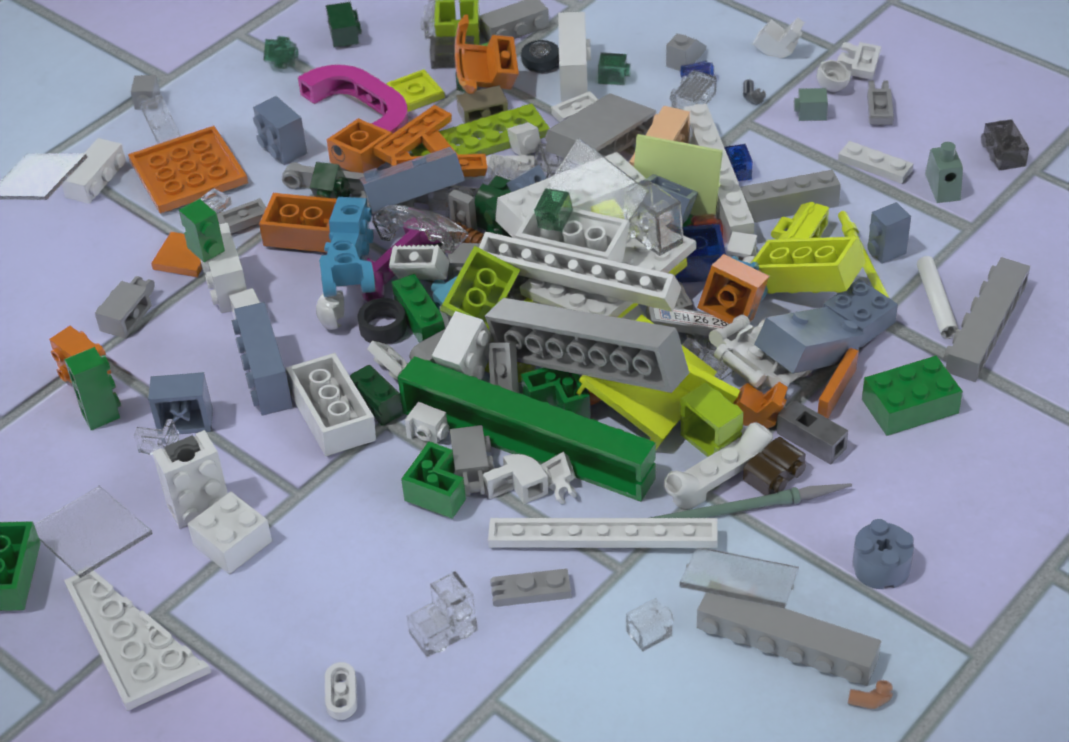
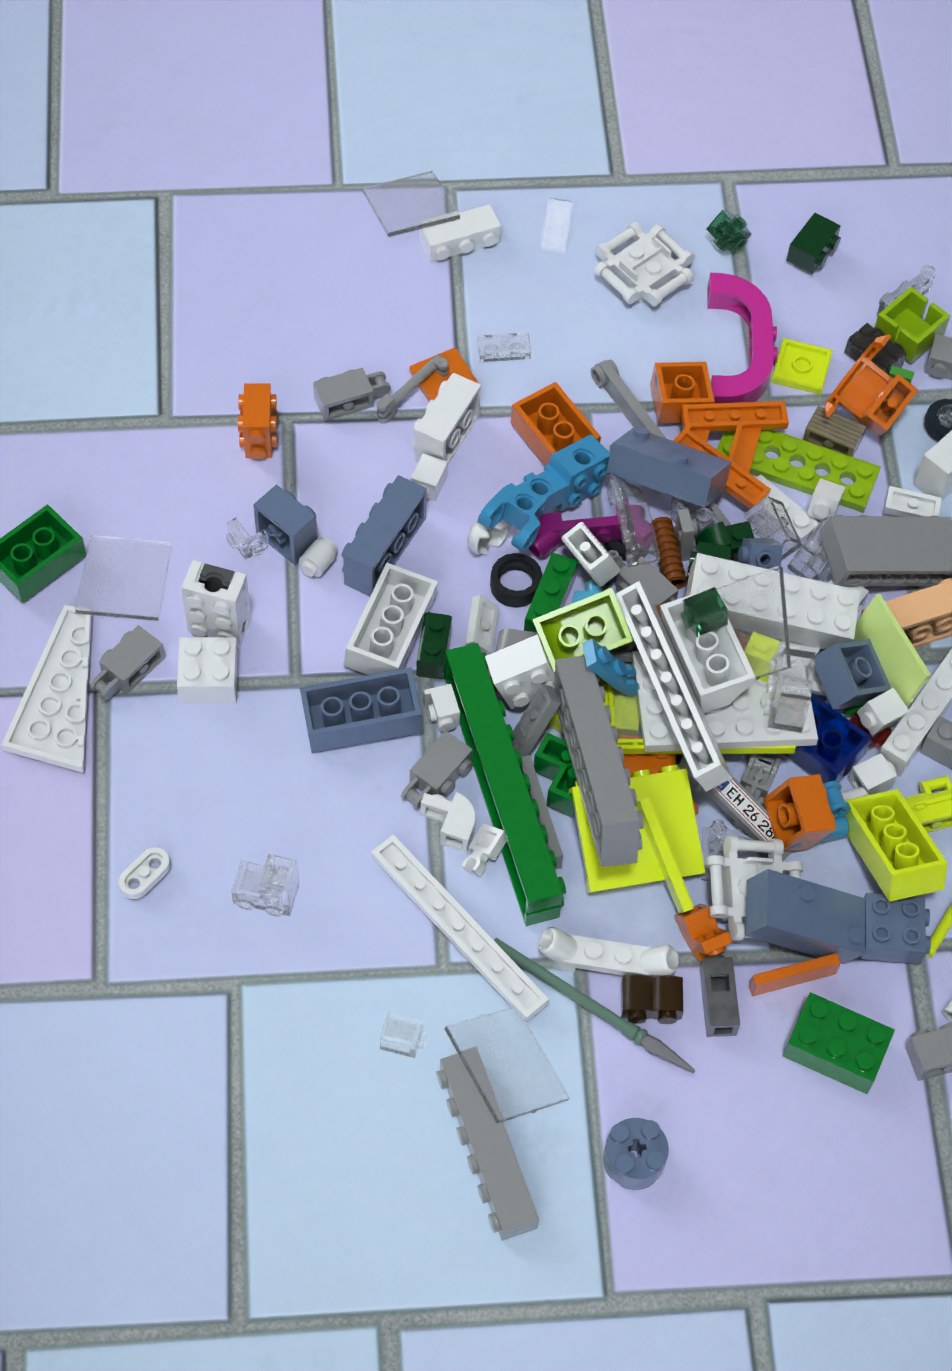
camera: 40 degrees right, 15 degrees up
green brick [64,347,121,430] -> none
orange plate [128,125,248,213] -> none
light grey brick [131,75,161,110] -> none
green brick [179,199,225,262] -> none
light grey hinge [217,198,266,233] -> none
sand blue brick [253,96,307,165] -> none
dark green brick [309,162,350,199] -> none
green brick [401,441,466,519] -> none
light grey hinge [490,568,571,607] -> none
lime piece [680,382,743,457] -> none
nougat arm [848,680,893,709] -> none
none -> light grey brick [90,625,165,700]
none -> white brick [299,537,338,577]
none -> sand blue brick [300,667,424,753]
none -> light grey hinge [376,355,449,423]
none -> dark azure hinge [583,639,640,697]
none -> white brick [594,222,695,306]
none -> white brick [857,687,909,736]

